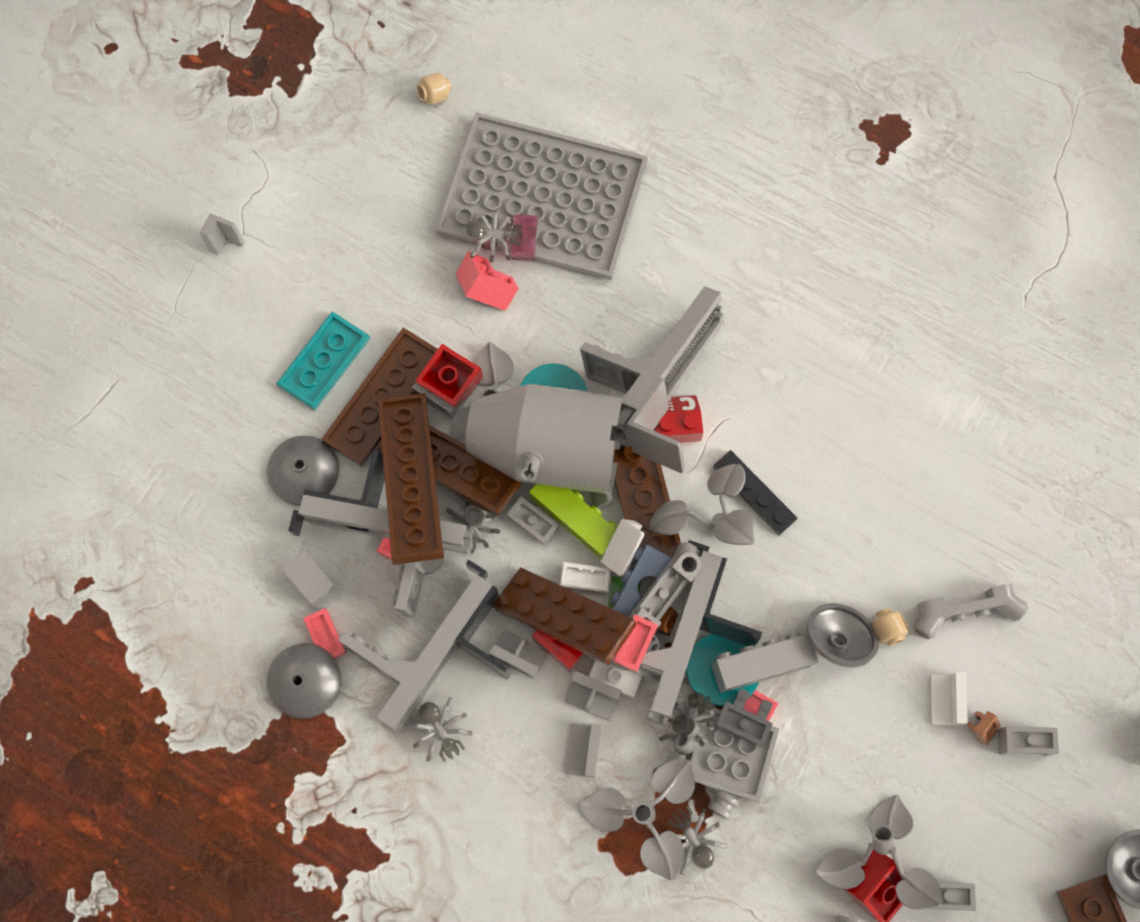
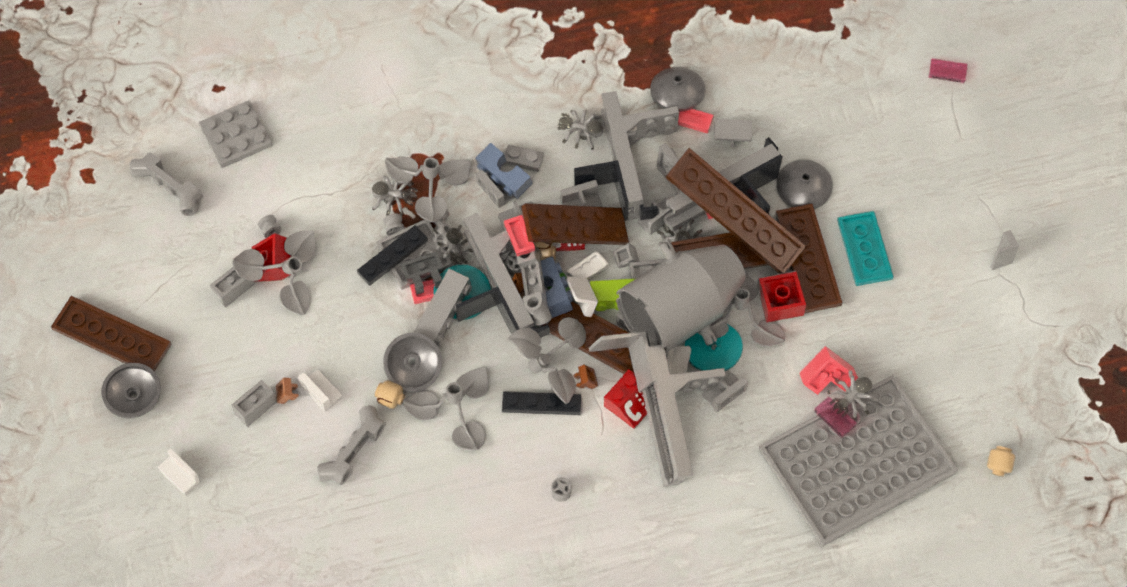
camera: 135 degrees right, 10 degrees down
none -> black plate [357,225,428,286]
none -> light grey plant [403,367,489,451]
none -> sand blue arch [475,142,533,199]
none -> light grey plate [504,144,544,172]
none -> light grey wheel [551,477,571,502]
none -> dark orange tile [573,364,598,389]
none -> light grey slope [613,243,640,268]
none -> light grey panel [638,198,673,235]
none -> light grey panel [703,373,748,412]
none -> clear pink tile [928,58,968,83]

